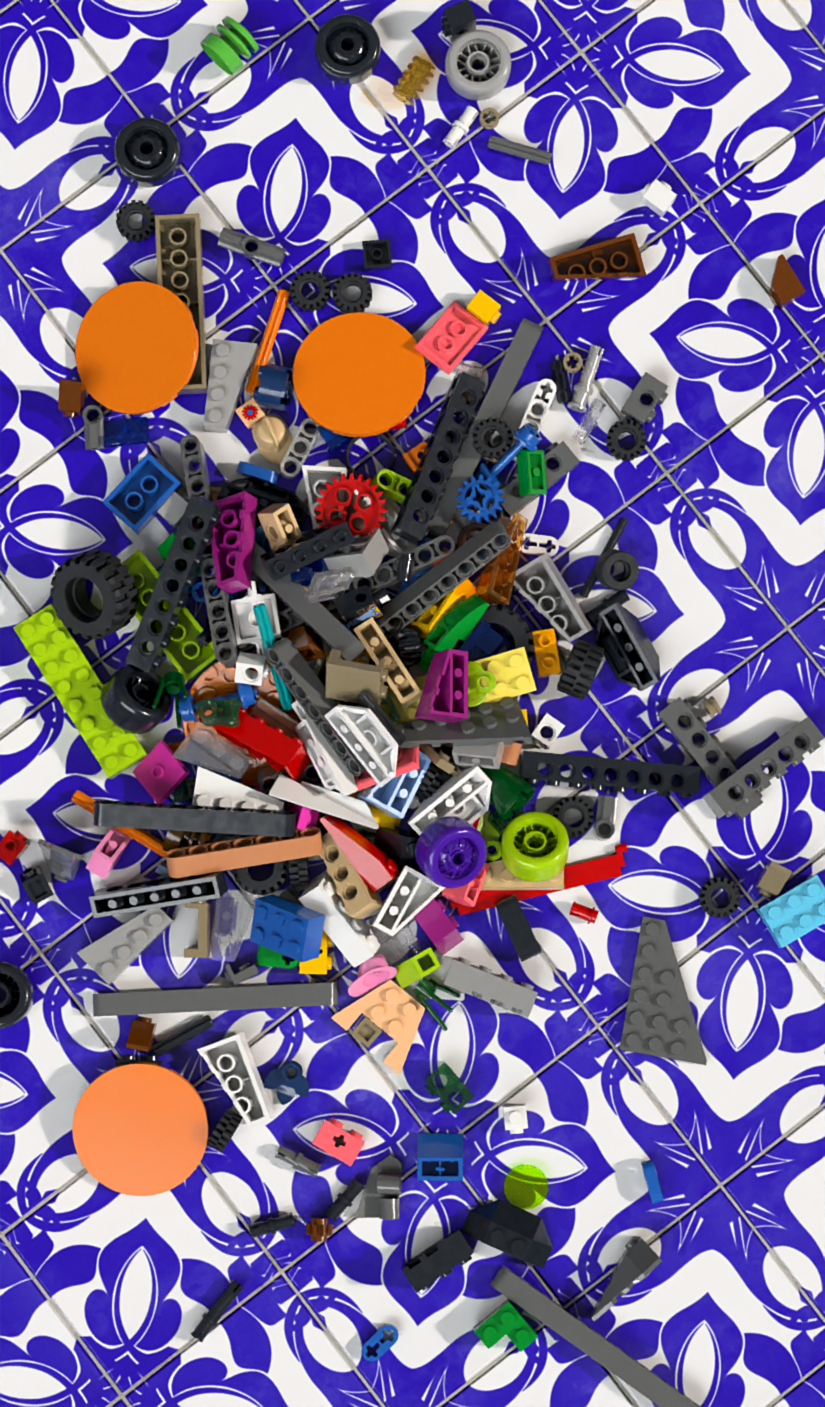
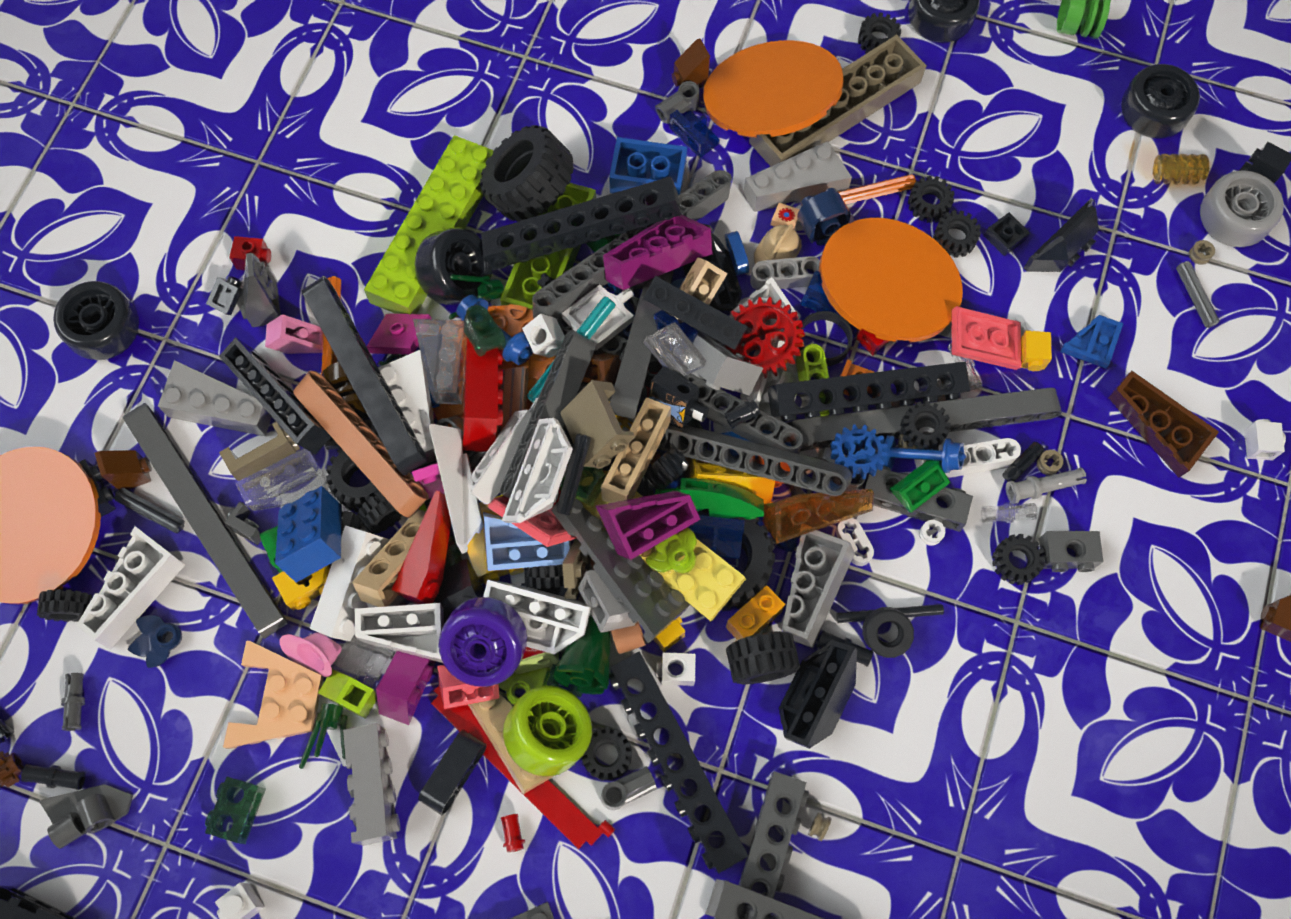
camera: 55 degrees right, 15 degrees down
dark grey piece [217,227,286,268] -> none
coral brick [312,1118,365,1166] -> none
dark tan tile [351,1016,382,1048] -> none
blue slope [417,1133,463,1181] -> none
white pin [443,105,479,149] -> none
none -> white bush [919,520,945,546]
none -> black wedge [1023,198,1099,272]
none -> blue wing [1060,315,1123,368]

